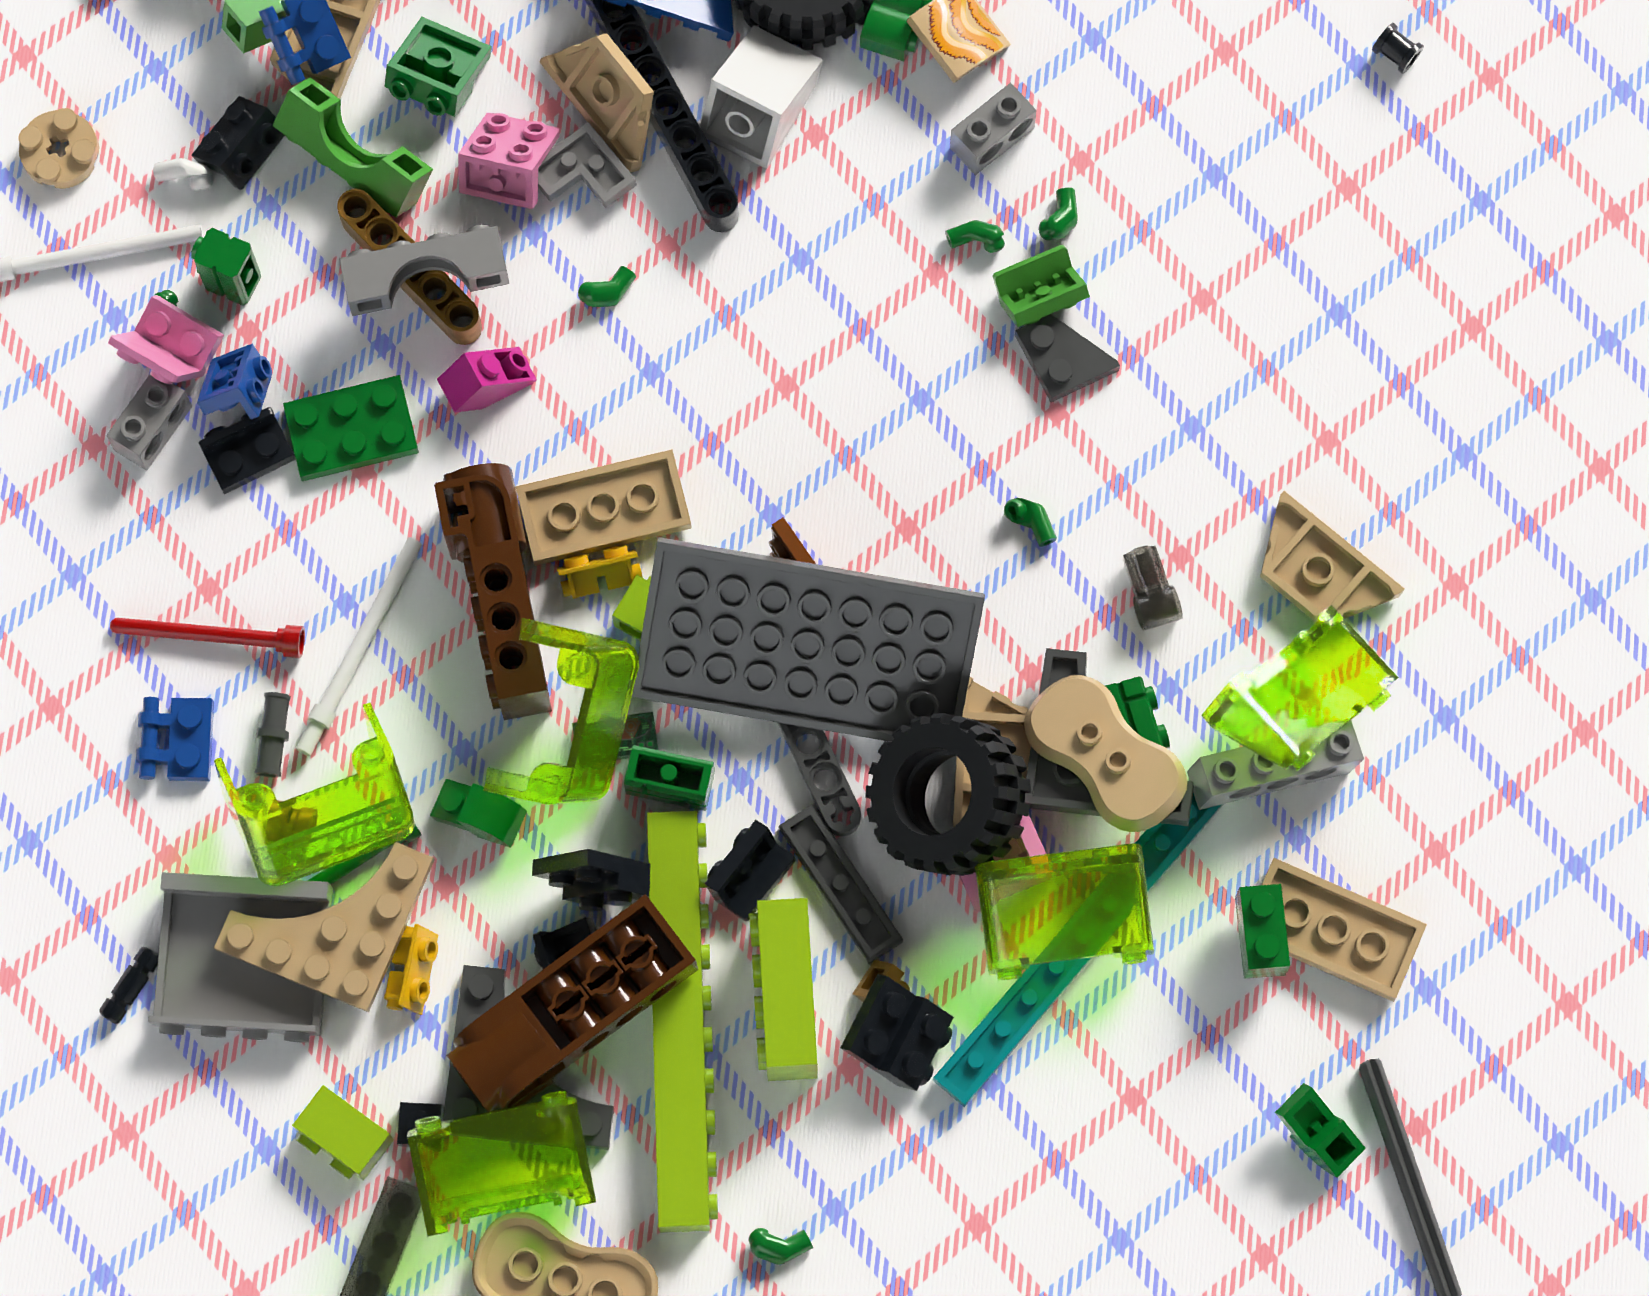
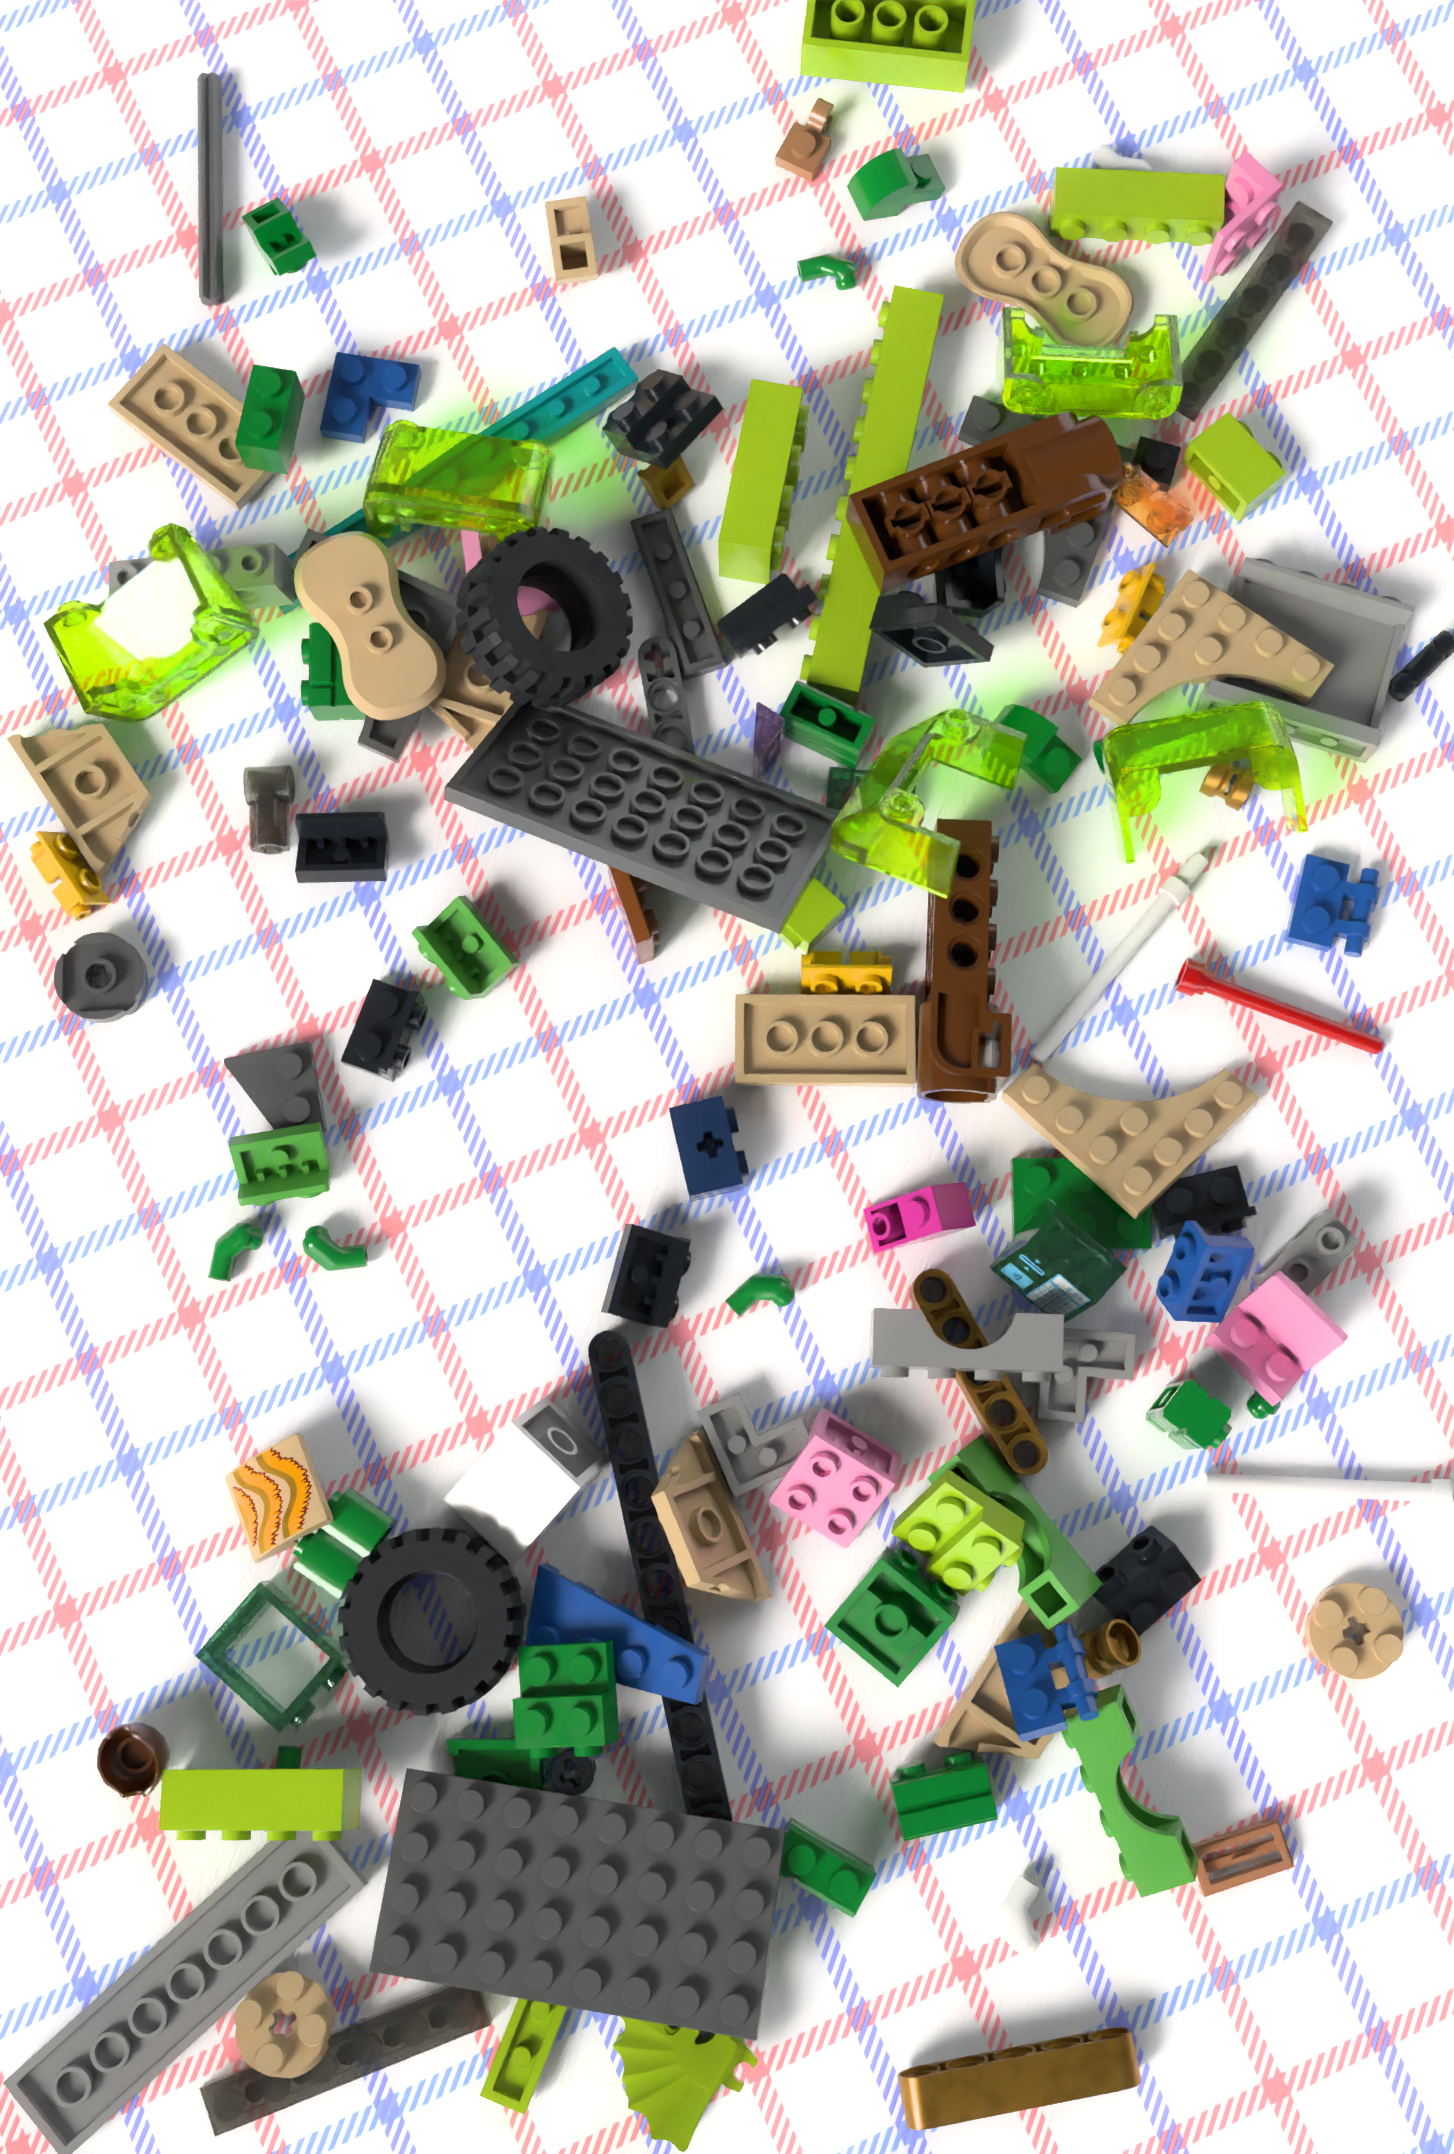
camera: 165 degrees left, 5 degrees up
white arm [153,158,213,191] -> none
dark grey pin [254,692,291,778] -> none
light grey brick [950,82,1037,176] -> none
green arm [1003,497,1057,547] -> none
none -> yellow hinge [30,831,111,921]
none -> dark grey plate [54,932,148,1023]
none -> black bracket [295,812,390,883]
none -> blue plate [320,352,422,444]
none -> black bracket [340,978,428,1082]
none -> bright green bracket [411,895,520,1000]
none -> tan brick [544,196,598,285]
none -> black bracket [601,1224,691,1329]
none -> dark blue brick [669,1096,750,1202]
none -> clear purple slope [752,702,785,781]
none -> lime plate [891,1469,1025,1597]
none -> clear green slope [989,1198,1128,1323]
none -> tan plate [1001,1063,1260,1220]
none -> light grey plate [1035,1328,1136,1423]
none -> pearl gold wheel [1077,1619,1141,1680]
none -> clear orange hinge [1110,461,1194,548]

